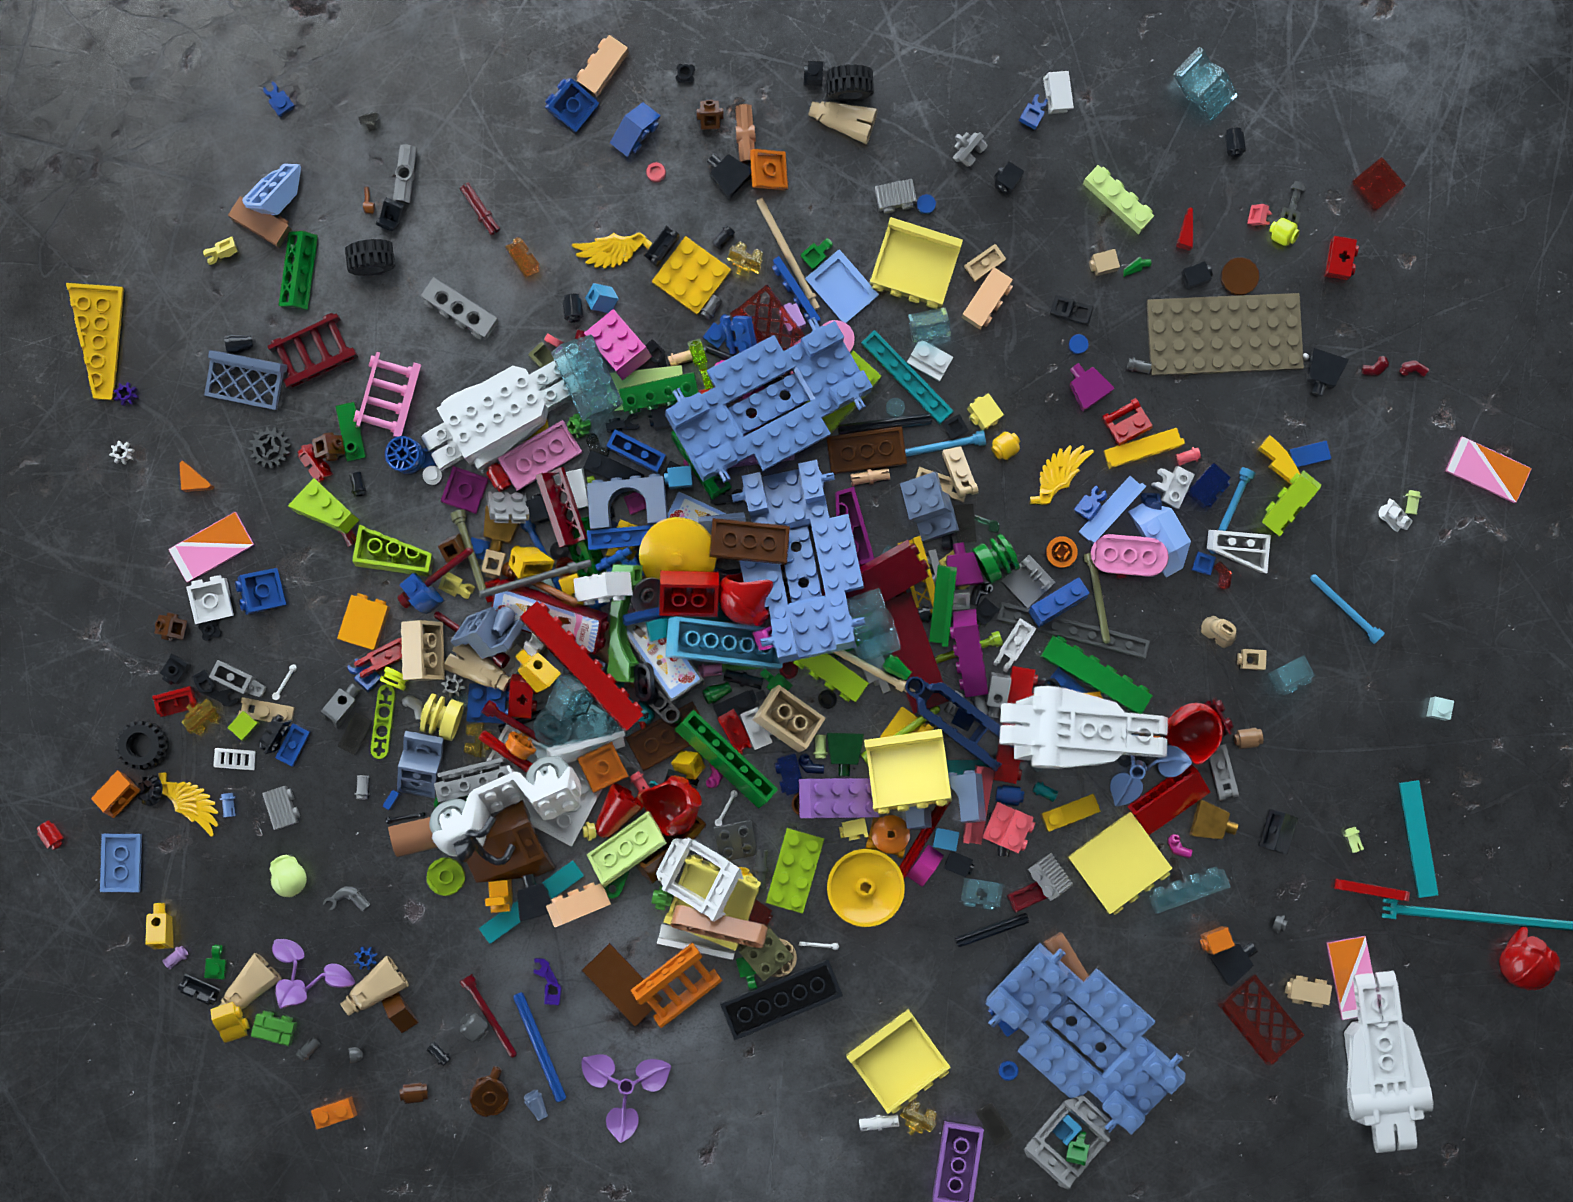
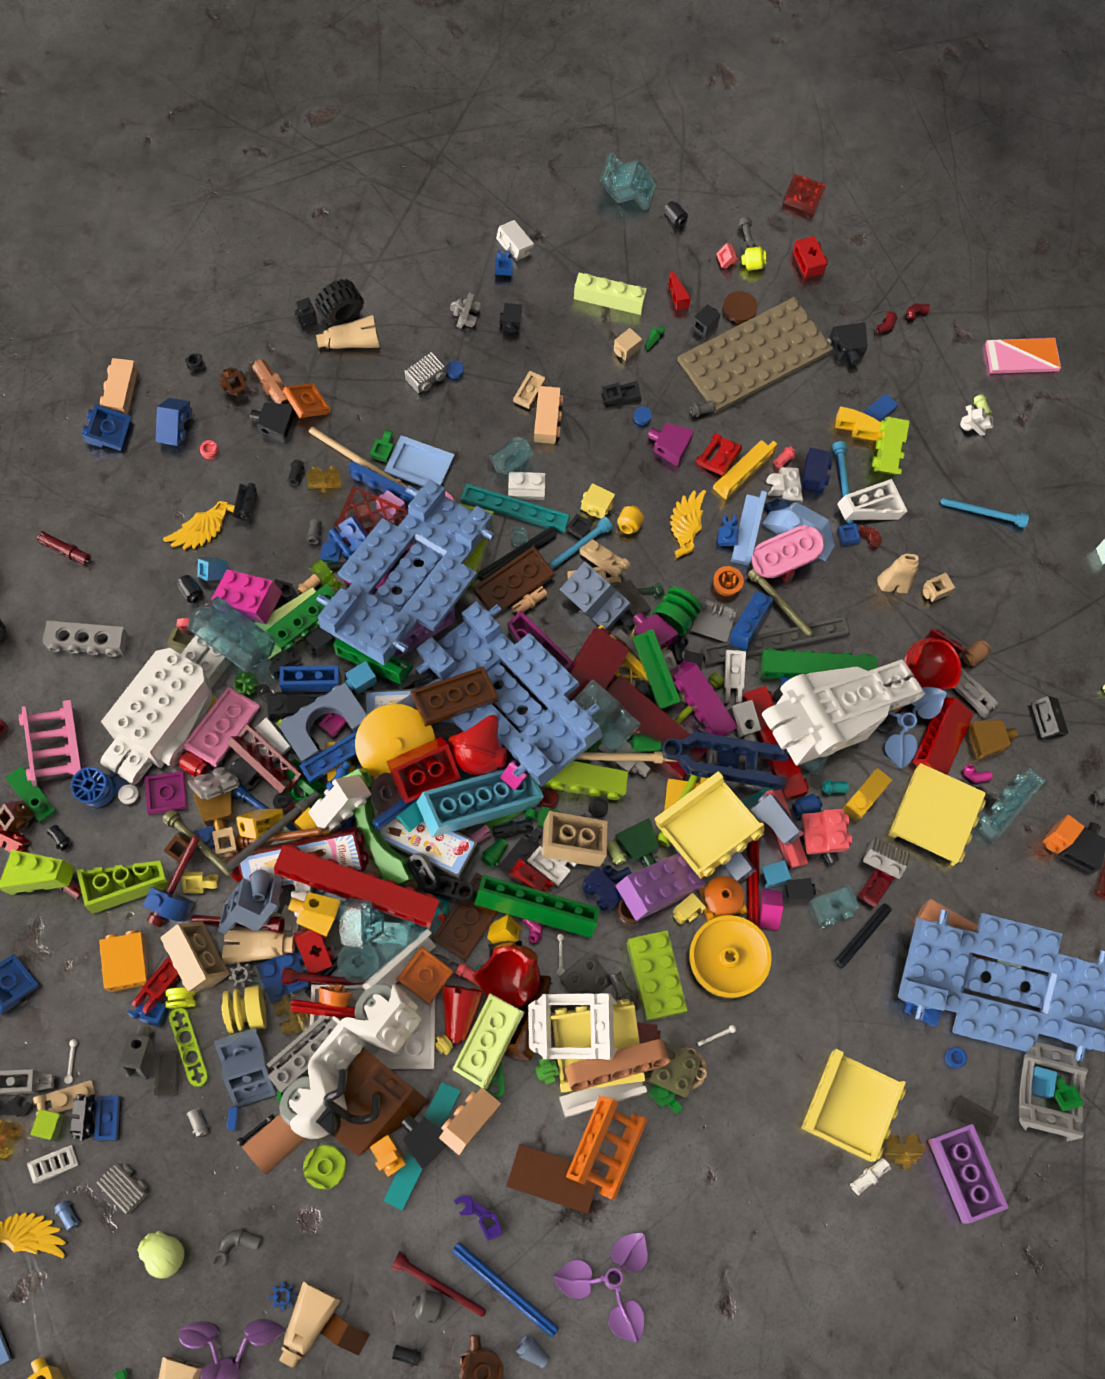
camera: 35 degrees left, 15 degrees down
light grey arm [402,695,423,720] -> none
clear orange hinge [505,237,540,277] -> none
yellow plate [652,236,731,316] -> none
black brick [720,959,843,1041] -> none
light yellow panel [869,217,963,309] -> none
clear light blue brick [1267,655,1315,695] -> none

